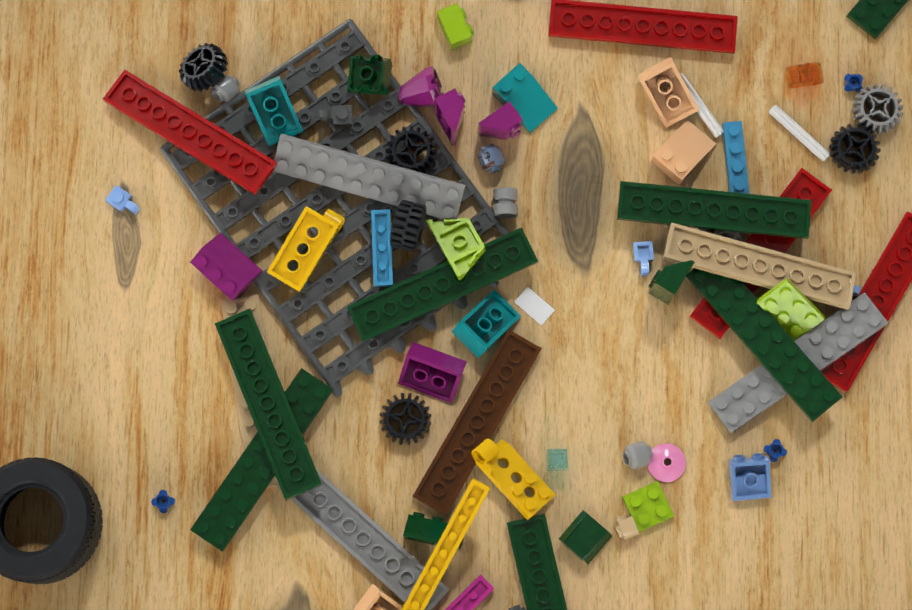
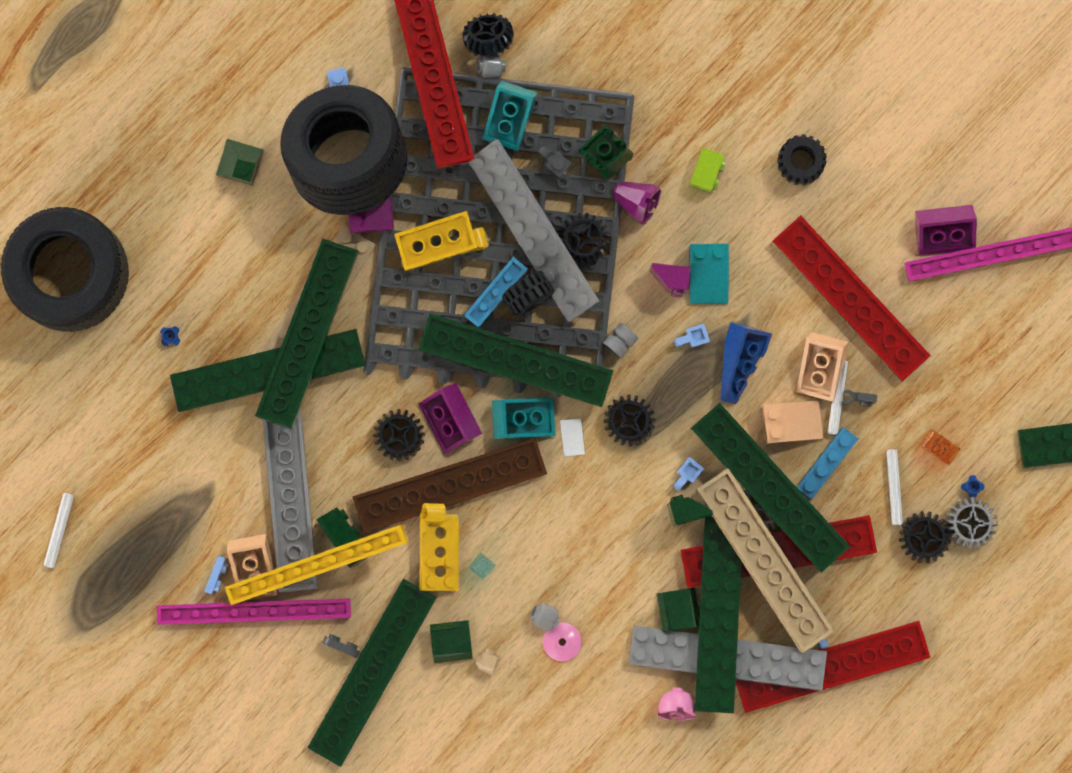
camera: 50 degrees right, 5 degrees up
lime wing [427,217,486,280] -> none
magenta slope [435,88,465,146] -> none
sand blue head [477,144,505,173] -> none
lime plate [622,481,674,532] -> none
medium blue plate [728,453,772,501] -> none
lime plate [757,278,825,341] -> none
blue plate [764,439,787,462] -> none
none -> dark green slope [216,139,264,186]
none -> black tyre [280,85,408,215]
none -> black gear [604,395,656,447]
none -> dark green slope [657,588,700,632]
none -> bright pink cylinder [658,688,696,721]
none -> light blue plate [674,323,710,348]
none -> blue wedge [721,322,772,404]
none -> dark grey plate [842,390,877,407]

